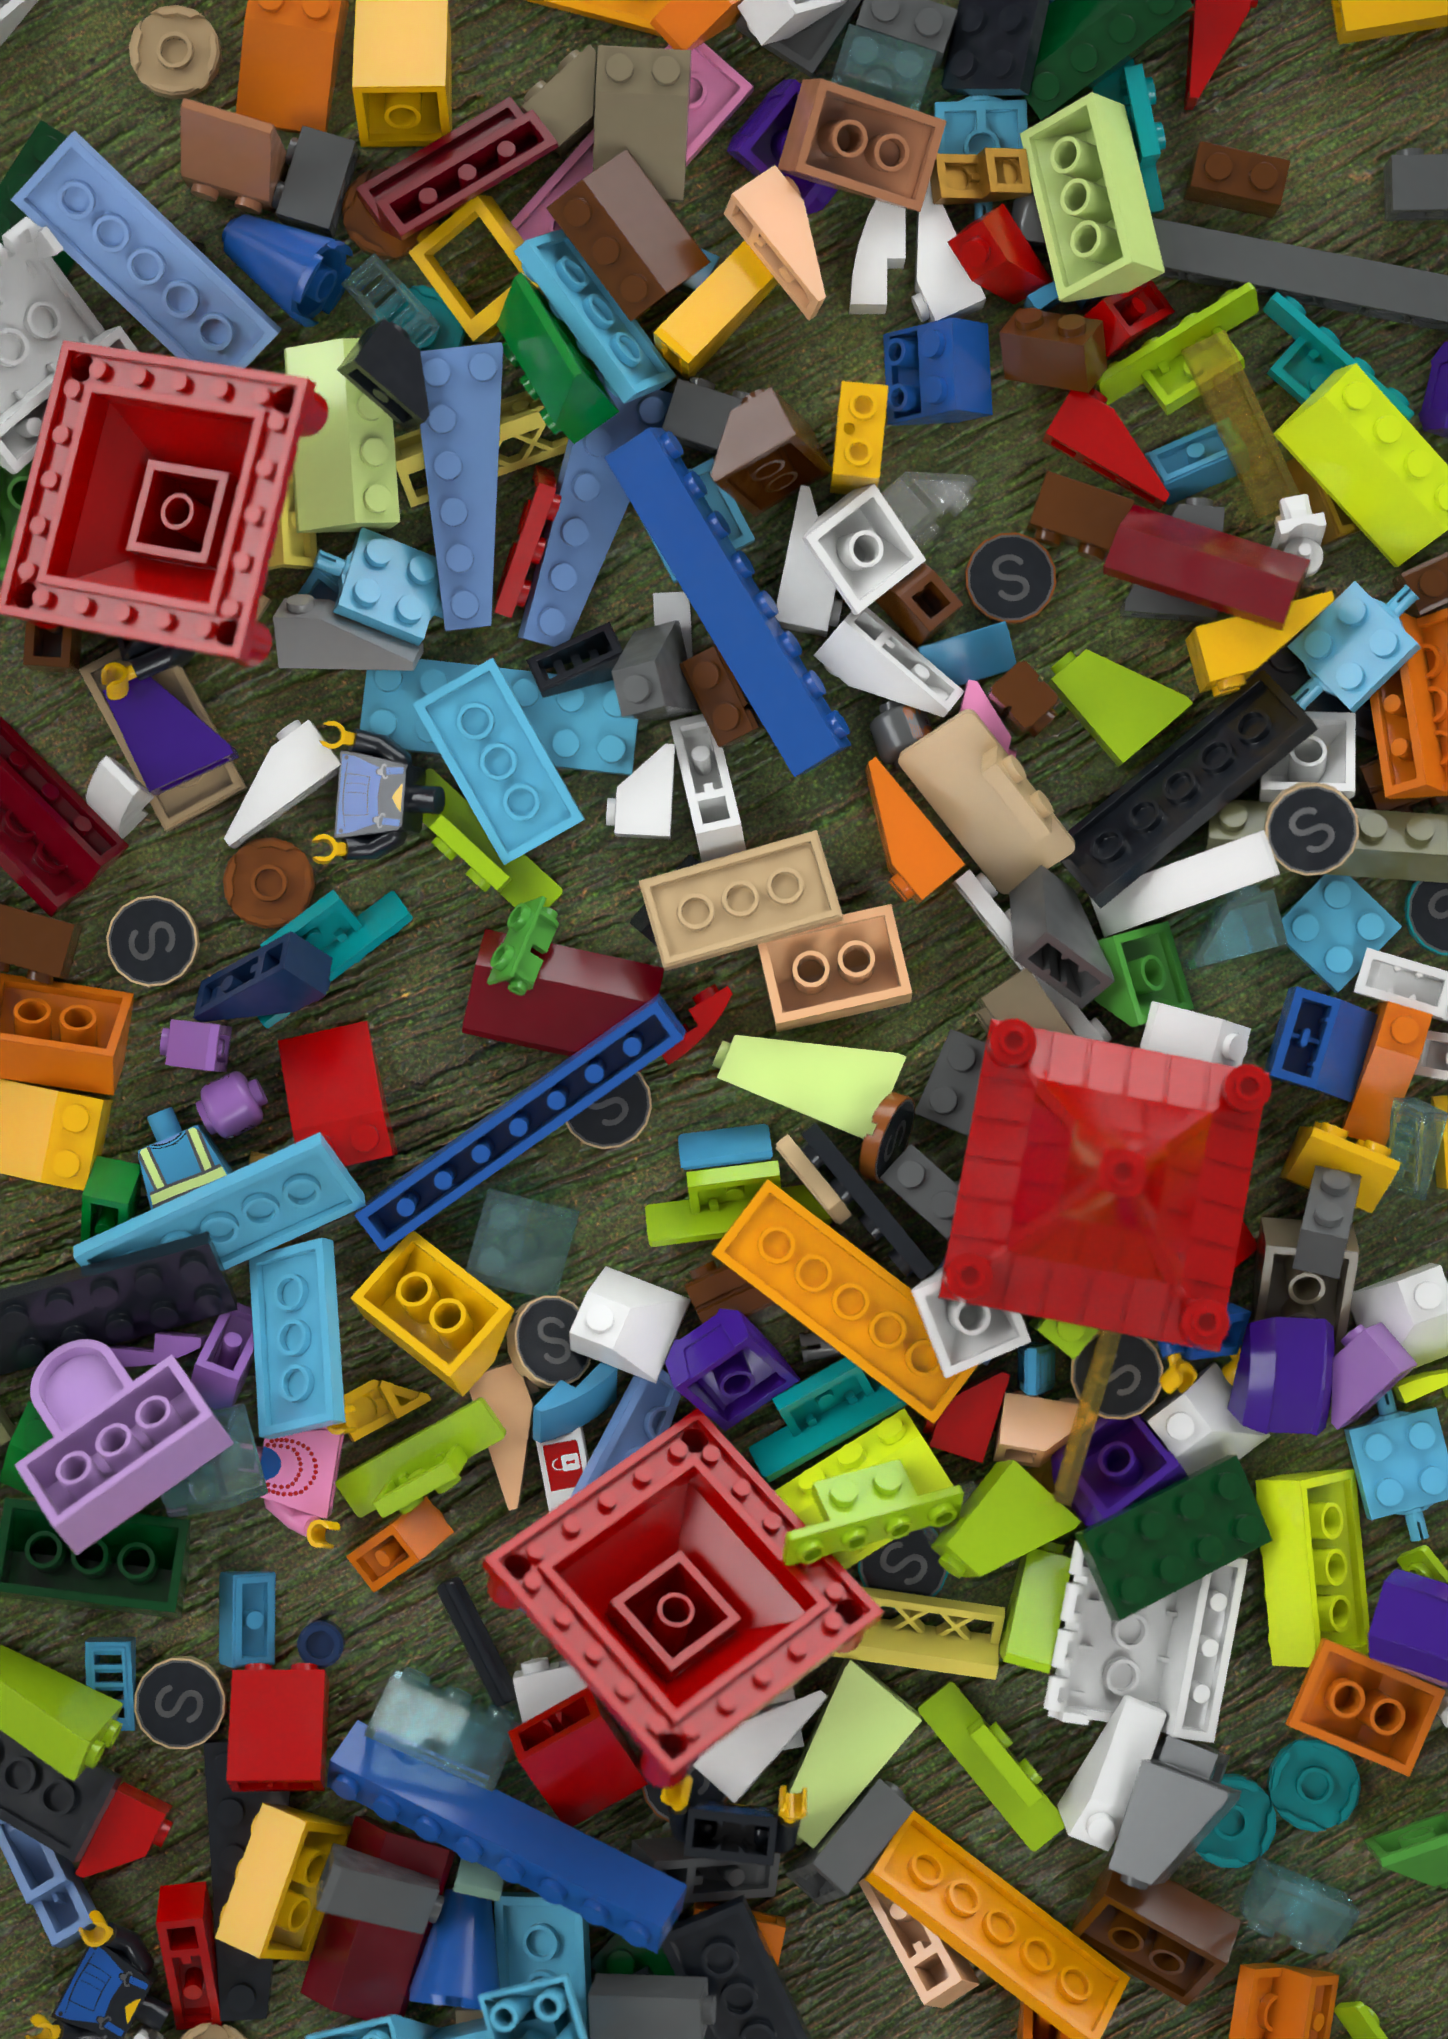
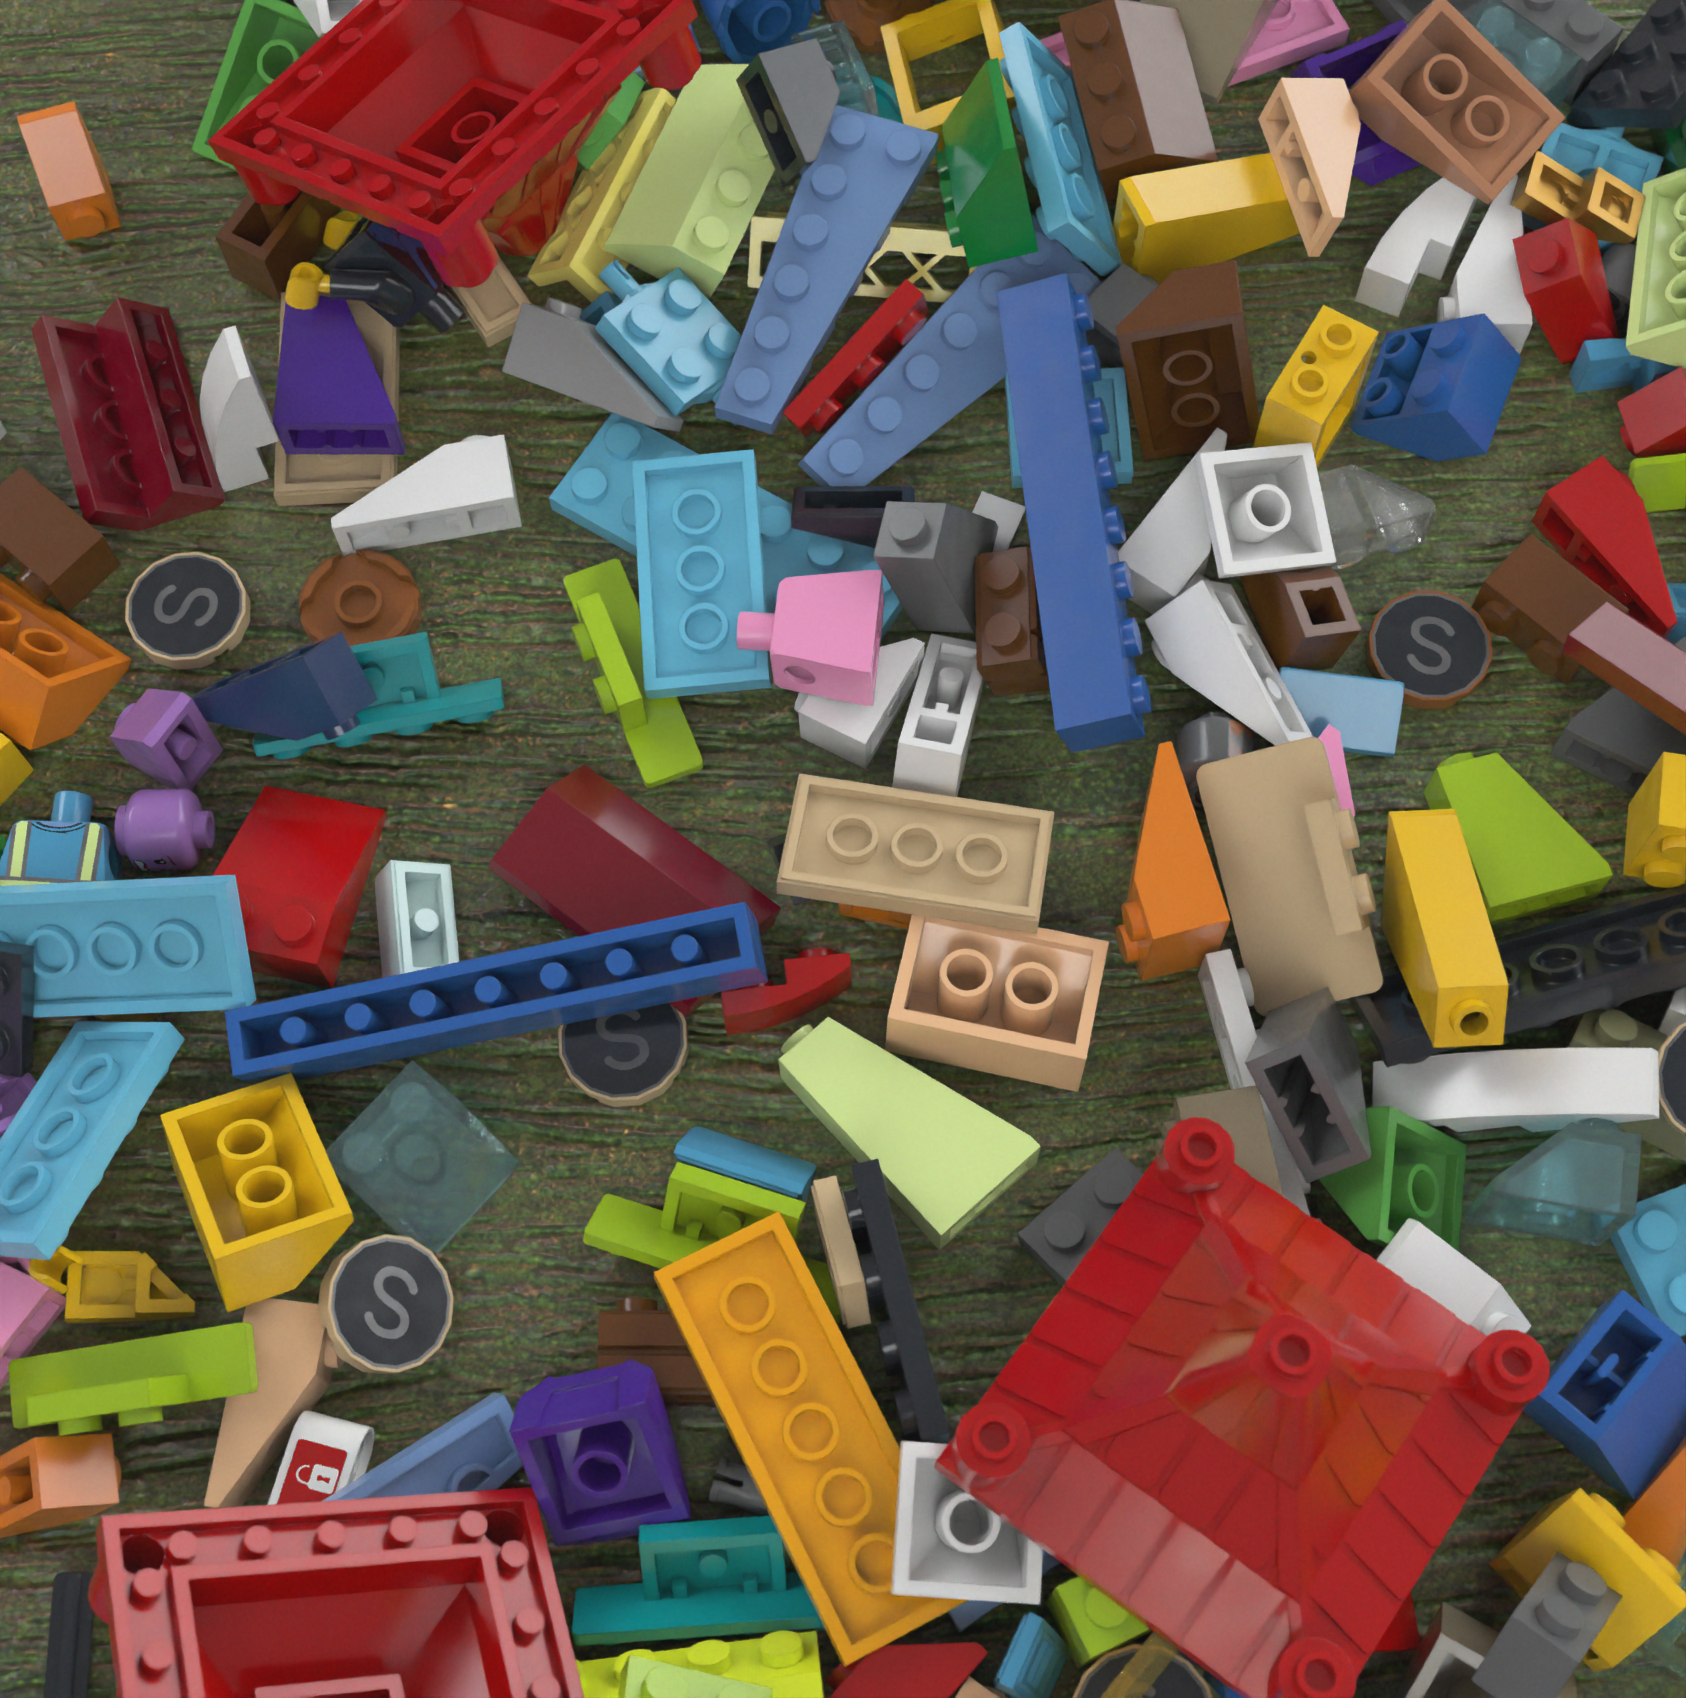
camera: 25 degrees right, 20 degrees down
torso [311,721,445,865] -> none
bright green hinge [486,896,559,995] -> none
dark azure slope [533,1362,618,1443] -> none
white slope [569,1266,691,1383] -> none
tile [859,1092,915,1183] -> none
dark grey brick [880,1144,959,1241] -> none
reddish brown brick [986,660,1058,738] -> none
reddish brown brick [999,308,1108,393] -> none
none -> light aqua slope [375,860,459,978]
none -> bright pink torso [737,570,885,706]
none -> yellow slope [1381,809,1509,1048]

